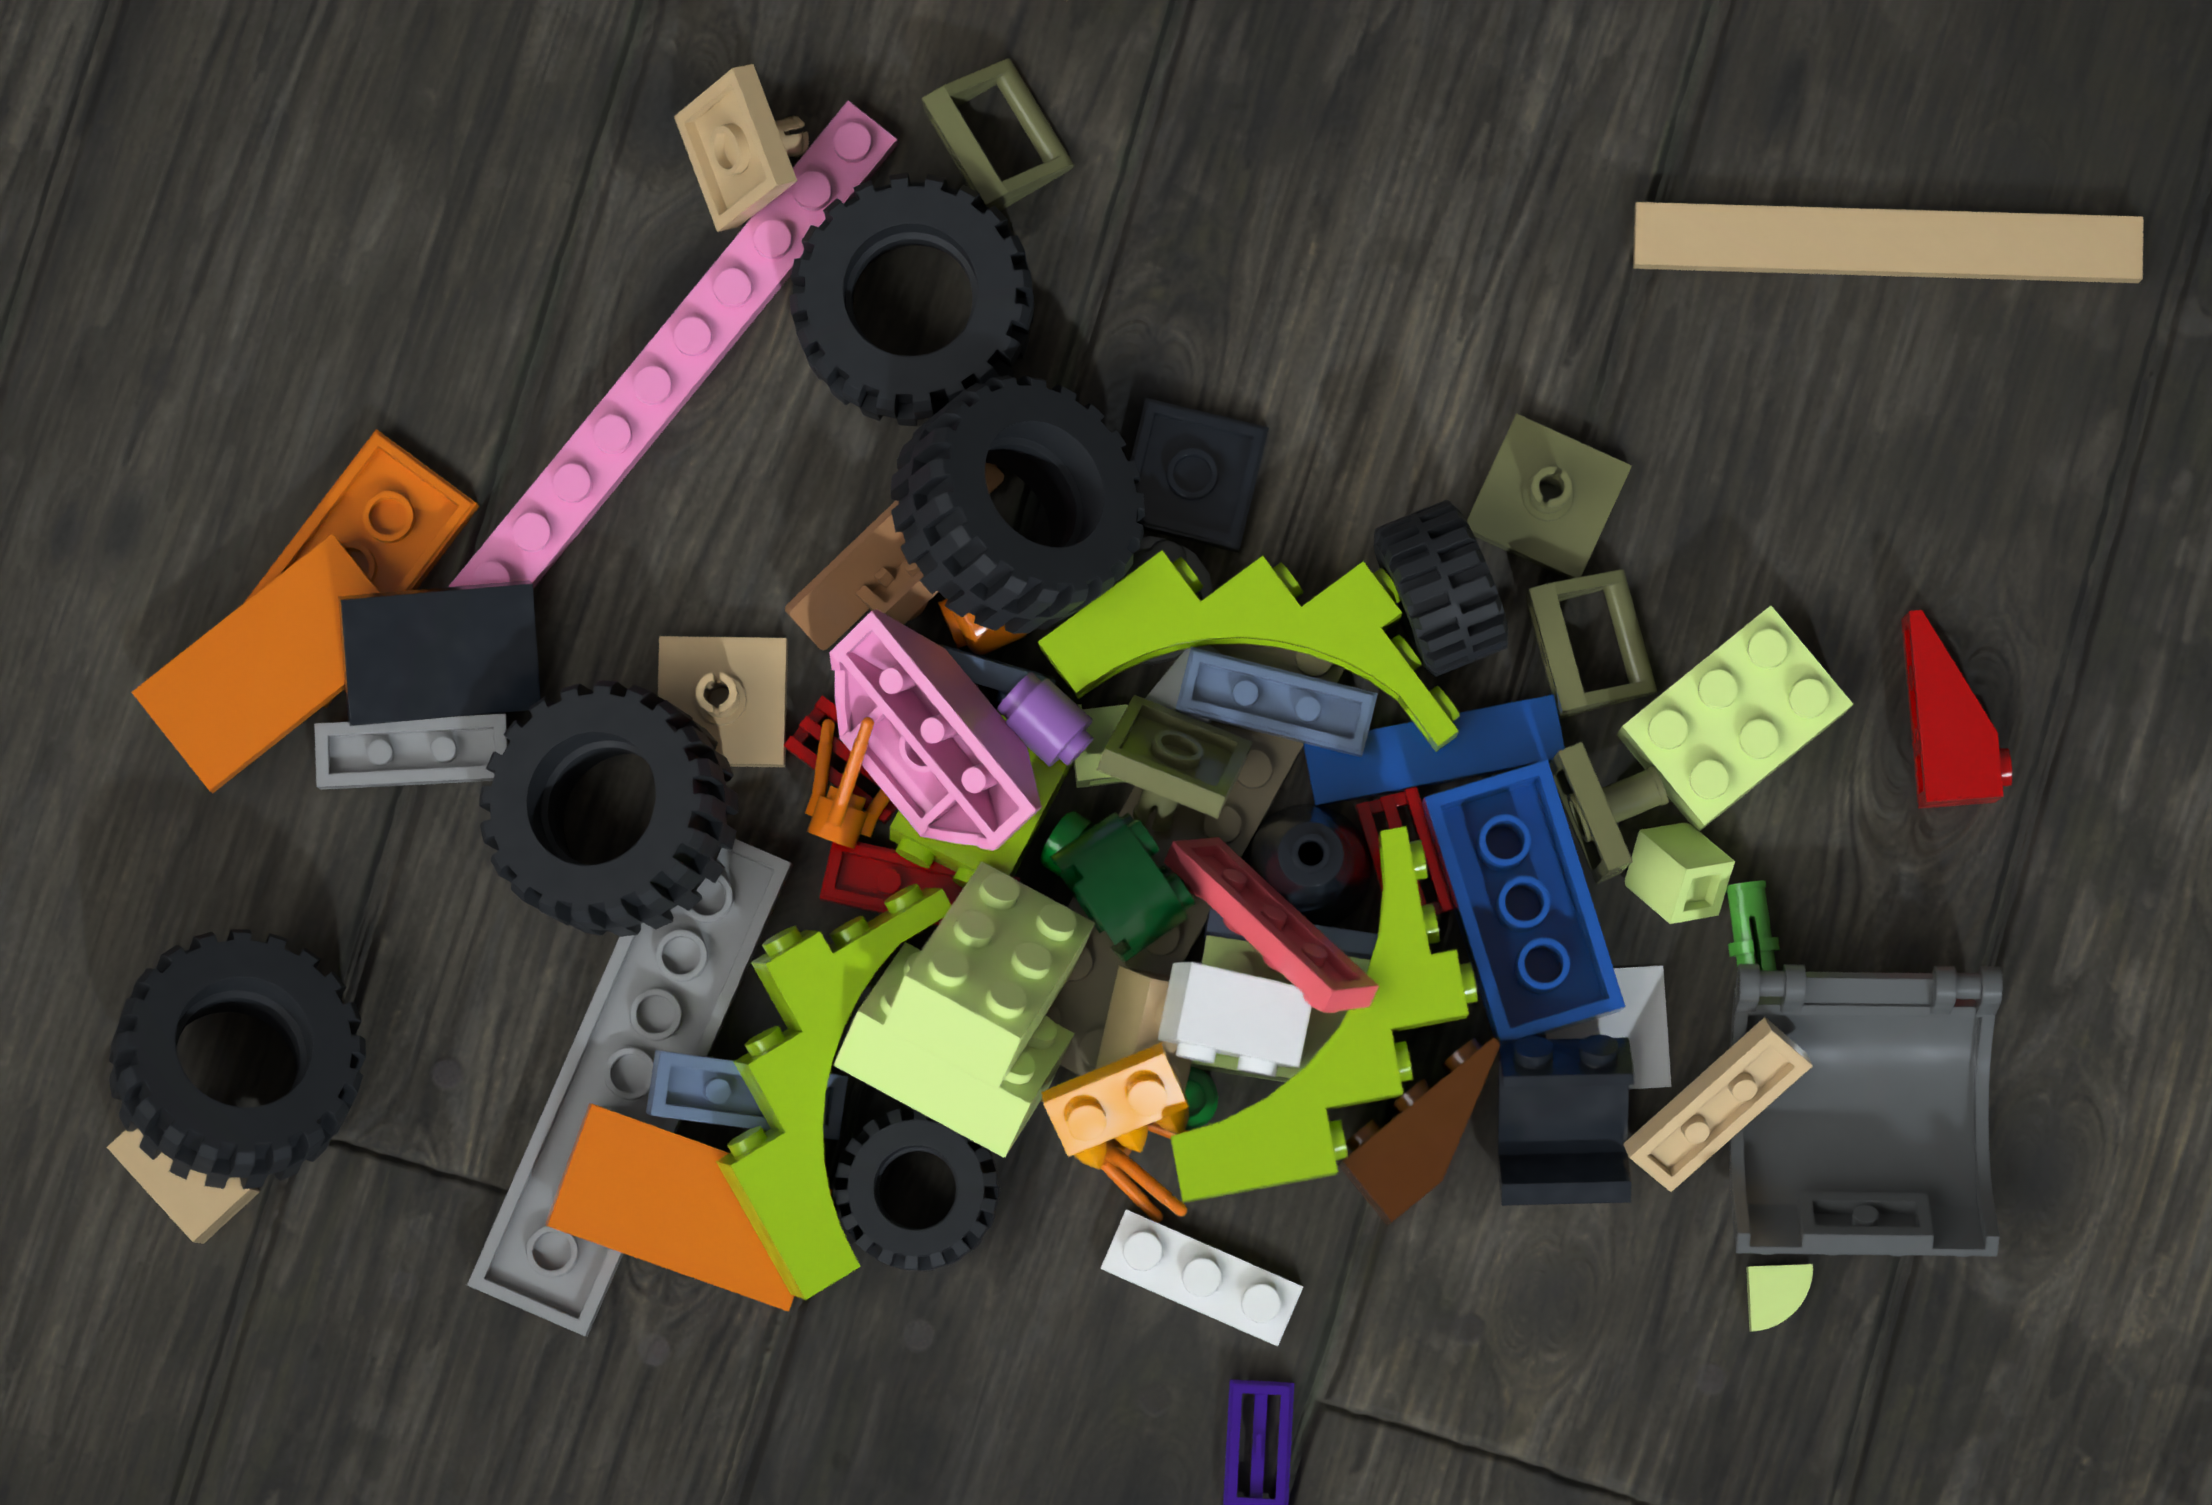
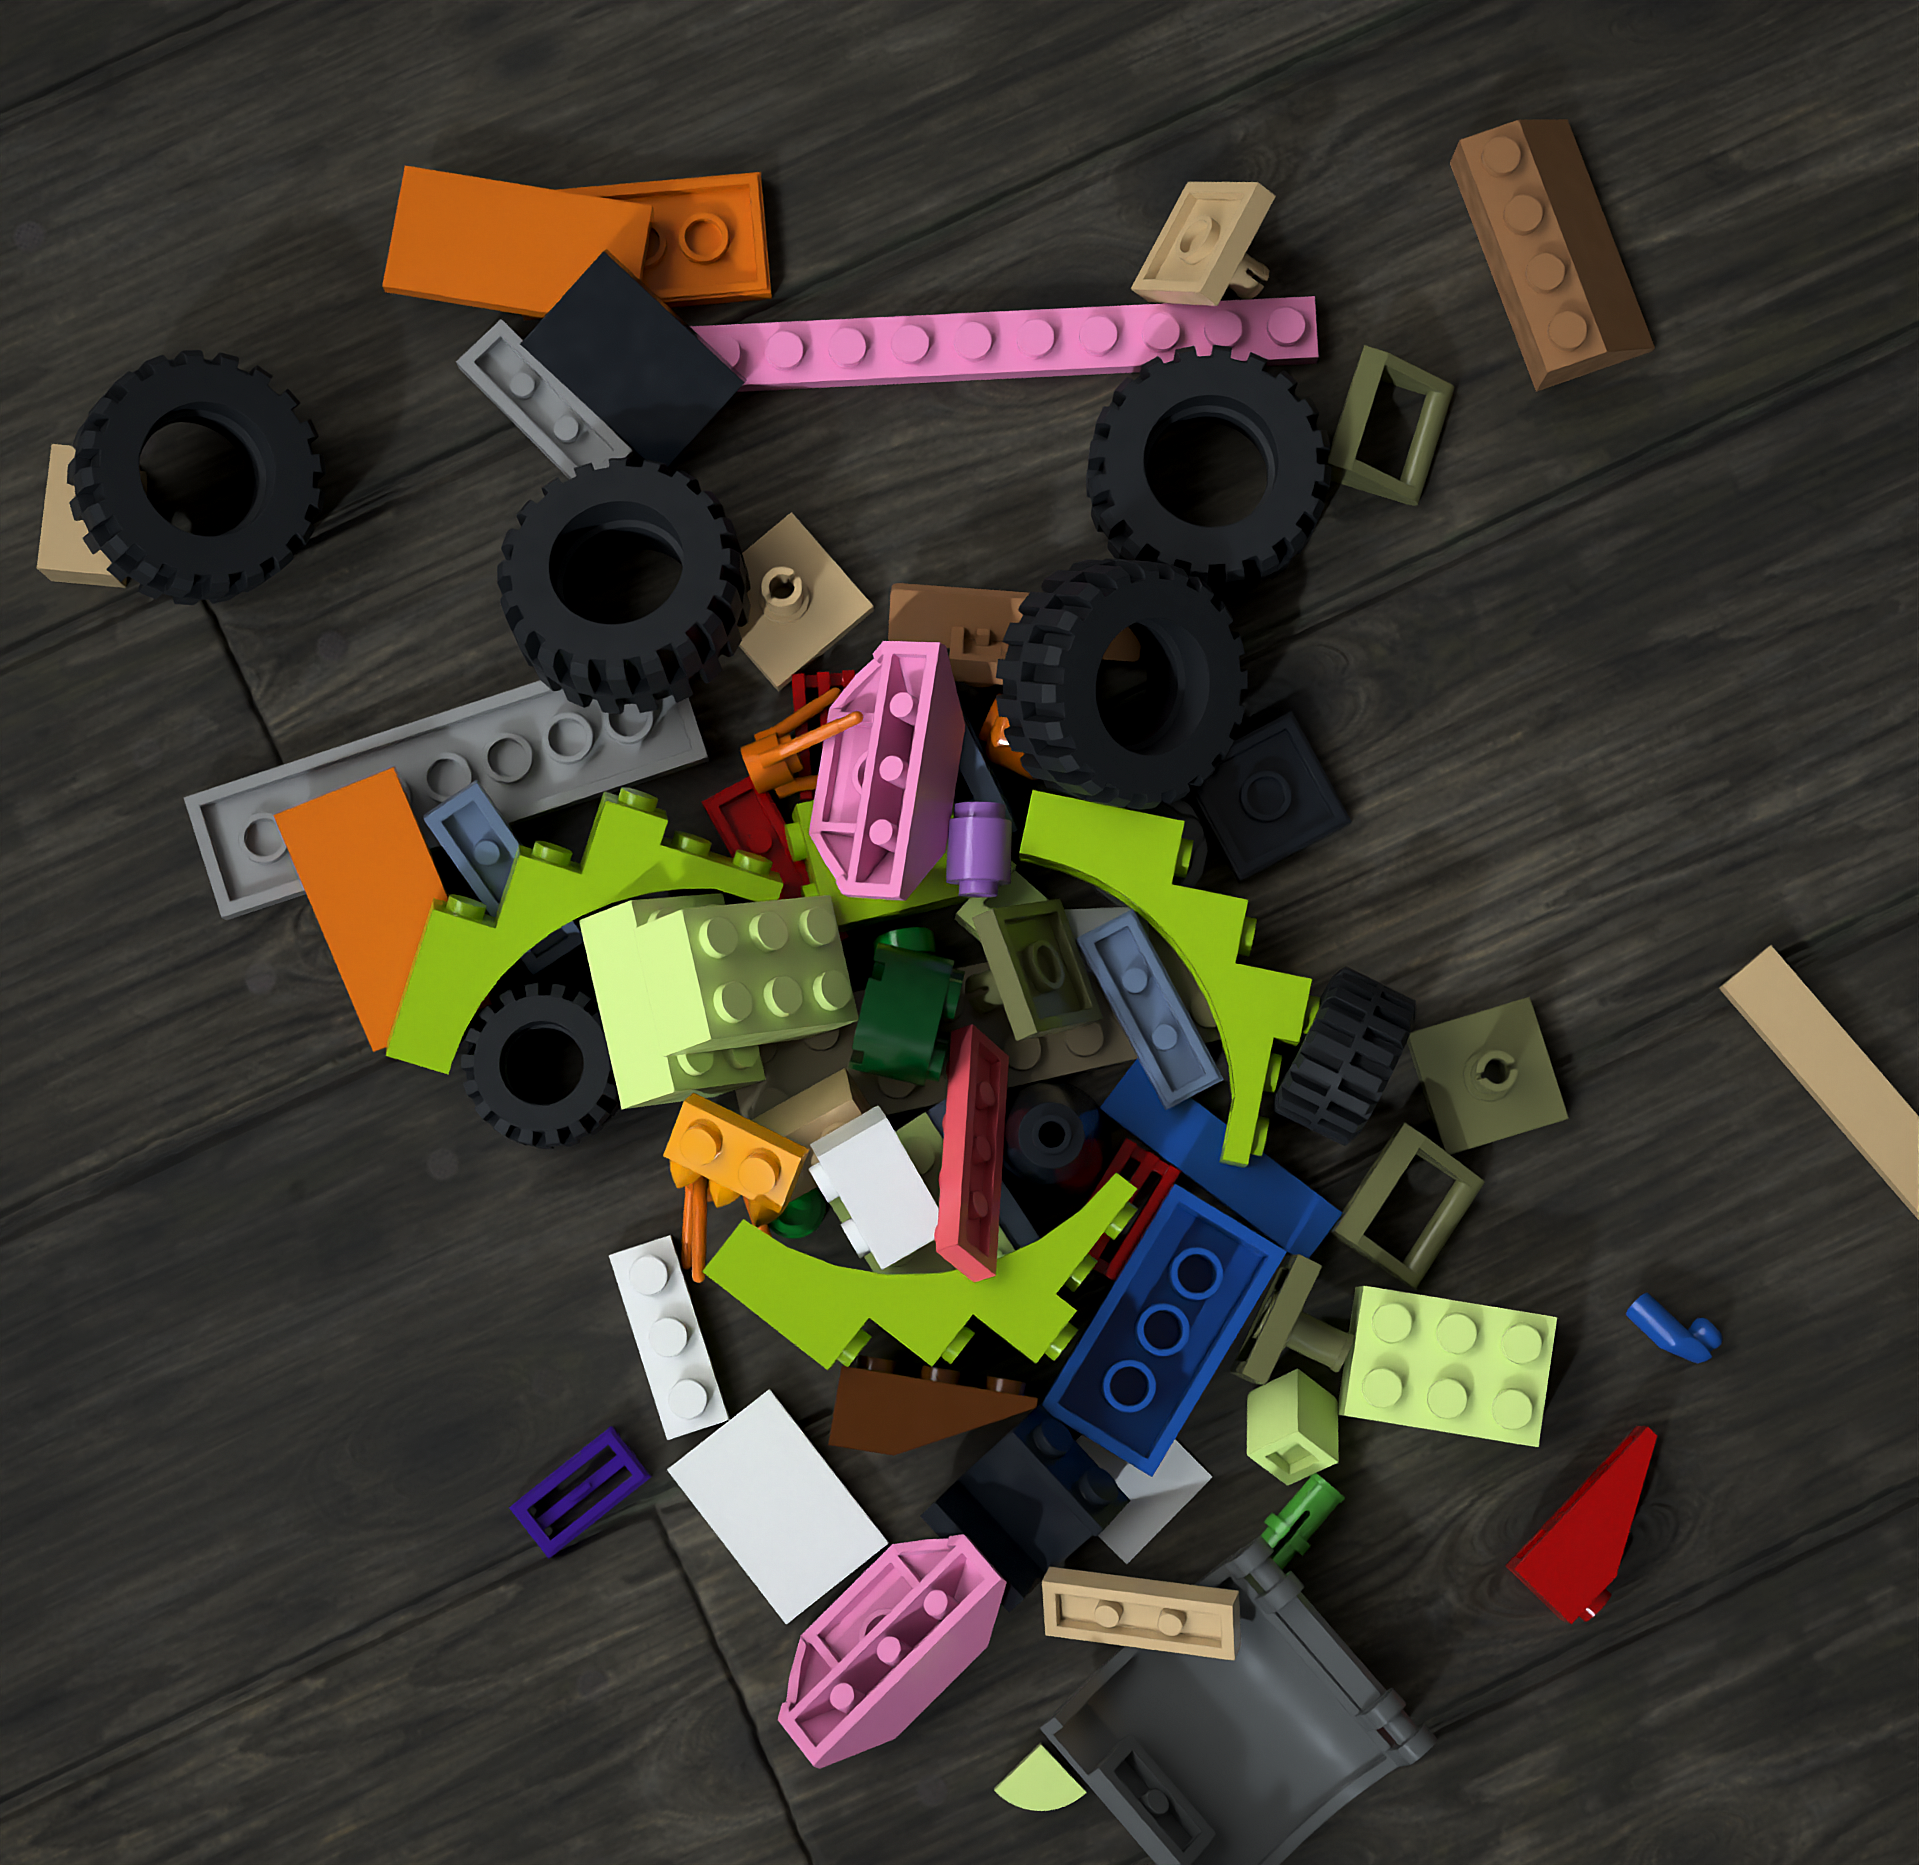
camera: 40 degrees right, 0 degrees up
none -> white tile [667,1389,889,1624]
none -> bright pink wedge [778,1534,1007,1769]
none -> blue arm [1626,1292,1723,1364]

